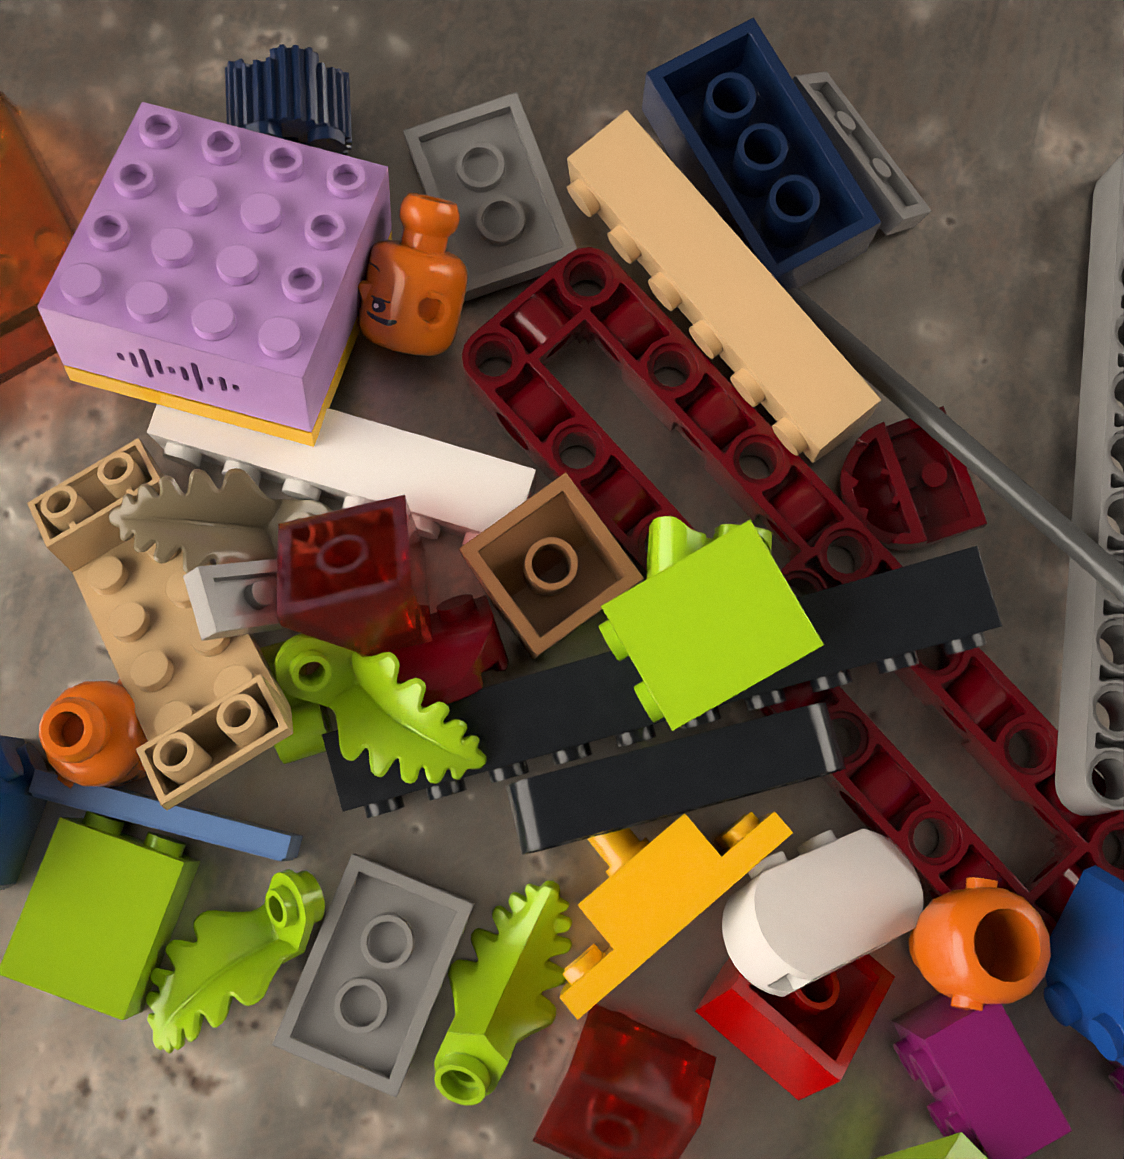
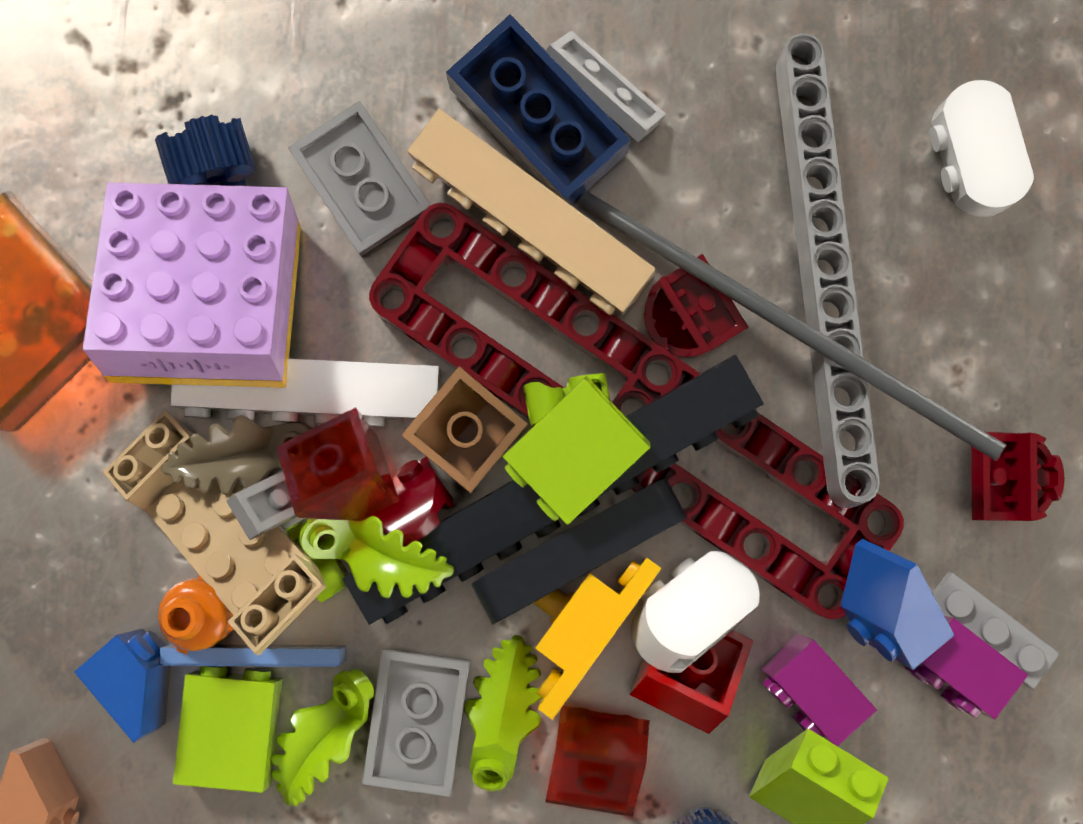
camera: 10 degrees left, 5 degrees up
orange piece [358,193,468,356] -> none
orange piece [908,877,1051,1011] -> none

